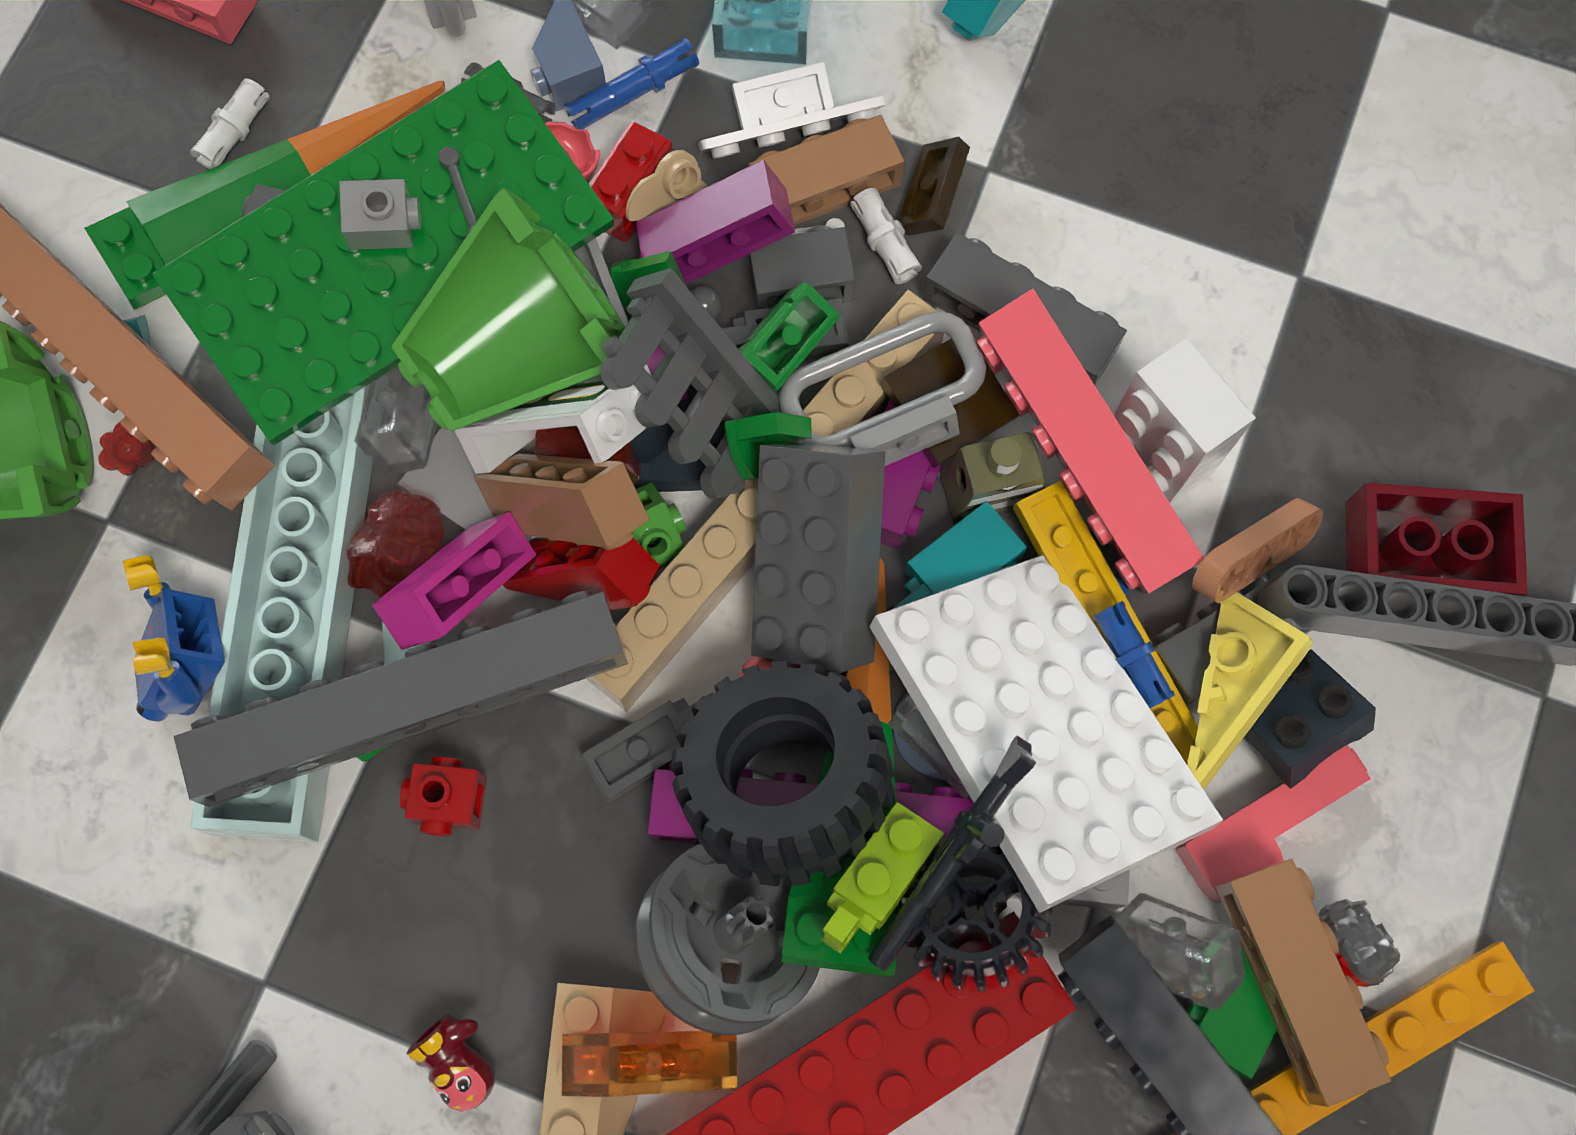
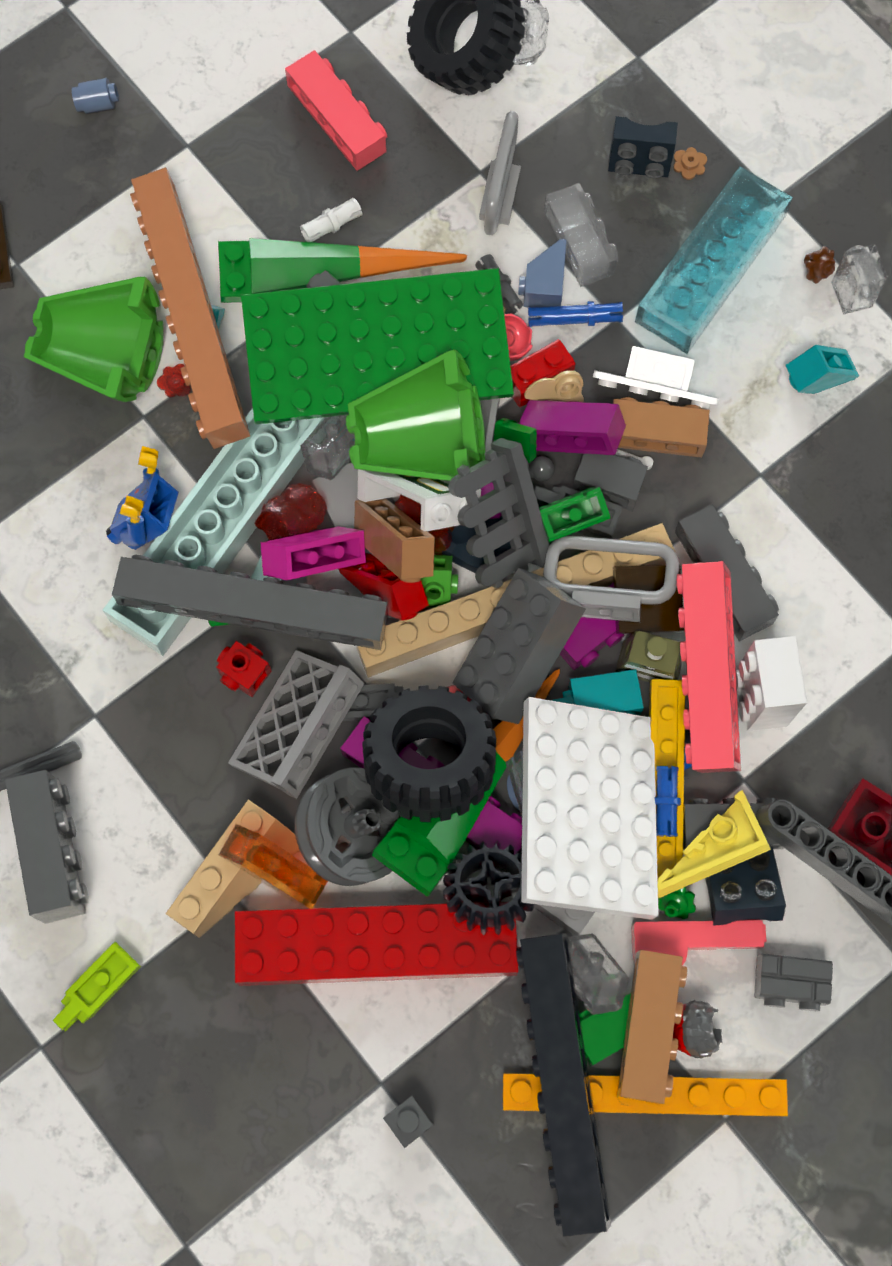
camera: 30 degrees right, 0 degrees up
light grey brick [339,179,421,250] -> none
animal [406,1014,495,1112] -> none
dark grey hinge [438,147,477,236] -> none
green tile [725,412,812,480] -> none
lime hinge [821,802,944,954] -> none
white pin [850,188,922,284] -> none
black piece [868,735,1036,971] -> none
dark brown plate [898,136,970,236] -> none
nougat beam [1192,497,1323,603] -> none
none -> light grey fence [228,650,365,799]
none -> green plant [658,887,696,919]
none -> dark grey brick [754,954,833,1011]

